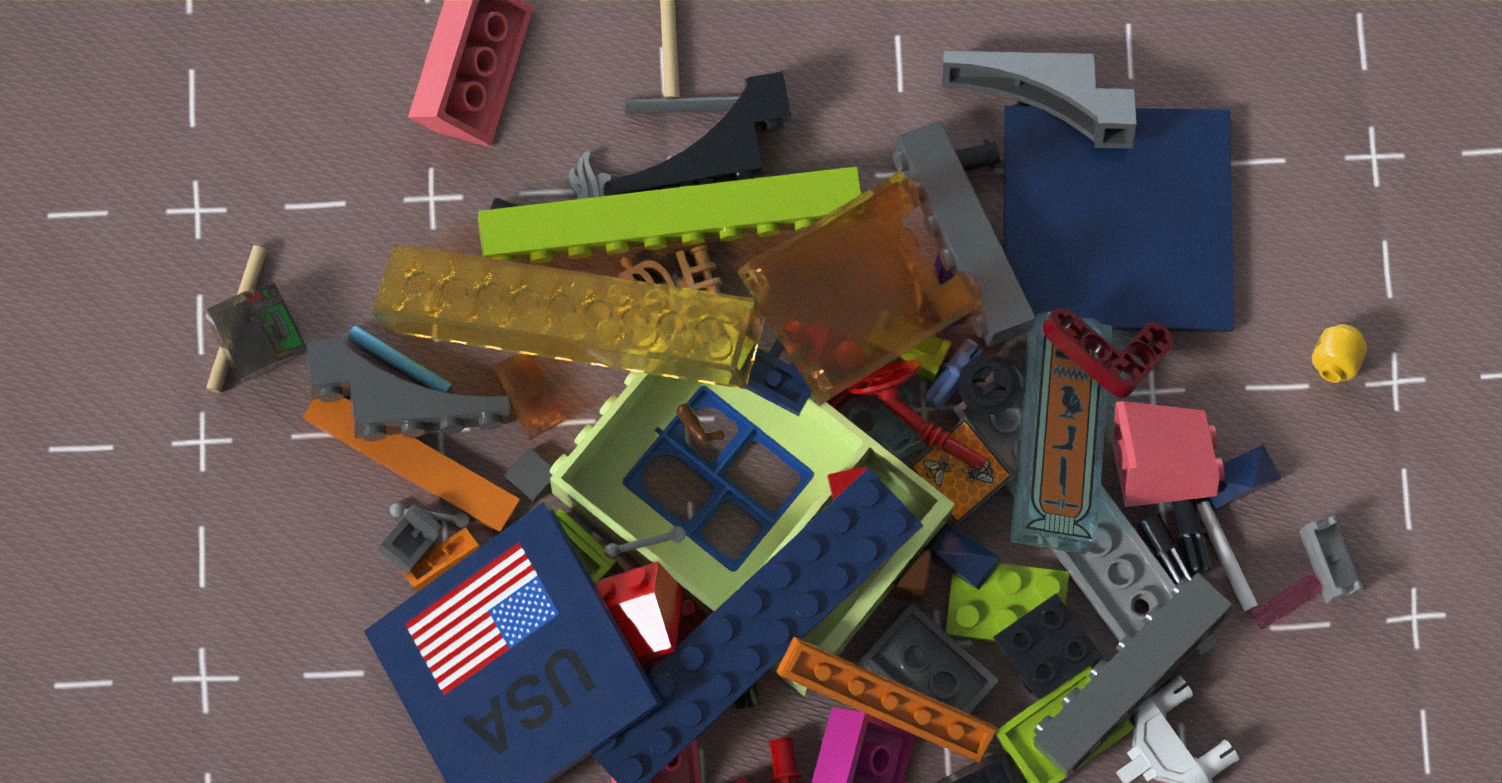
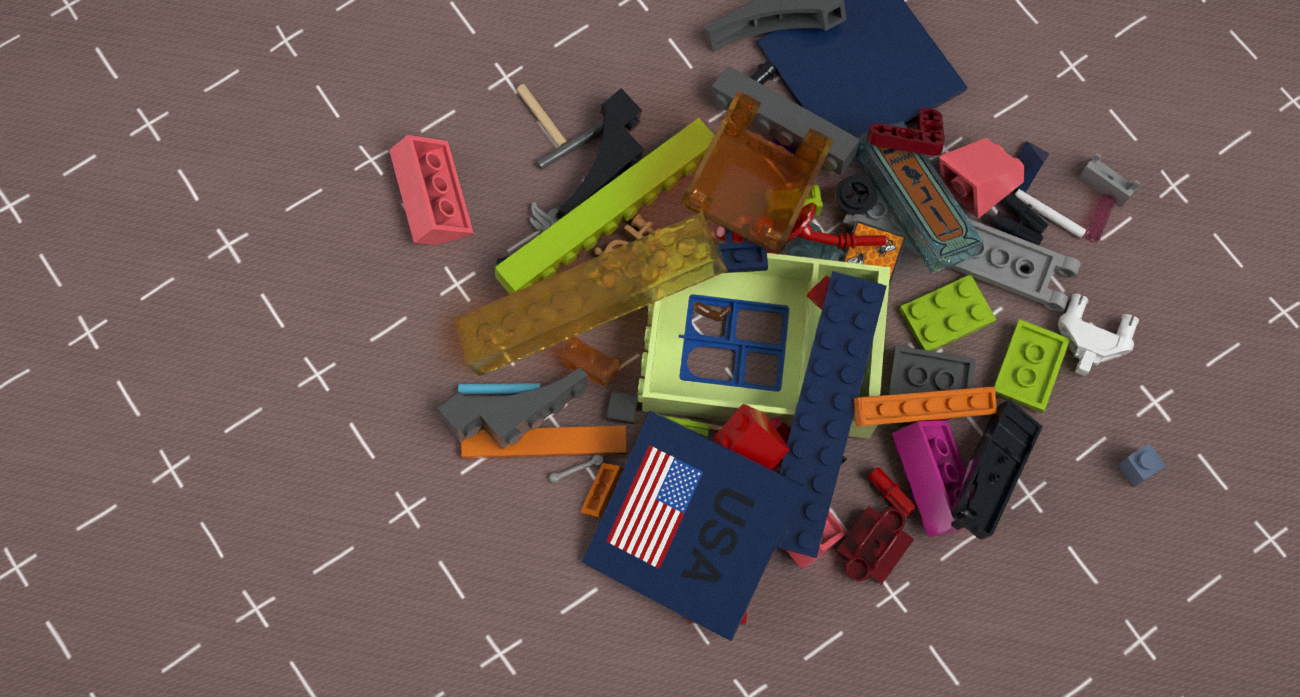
camera: 30 degrees left, 5 degrees down
clear smoke slope [205,283,306,385] -> none
tan bar [206,245,268,393] -> none
dark grey bracket [378,504,443,574] -> none
dark grey hinge [604,526,685,559] -> none
reddish brown slope [892,551,932,602] -> none
dark blue slope [922,523,1002,591] -> none
medium blue axle [923,338,985,410] -> none
black hinge [993,593,1102,700] -> none
dark grey brick [1033,572,1232,779] -> none
yellow head [1312,324,1368,383] -> none

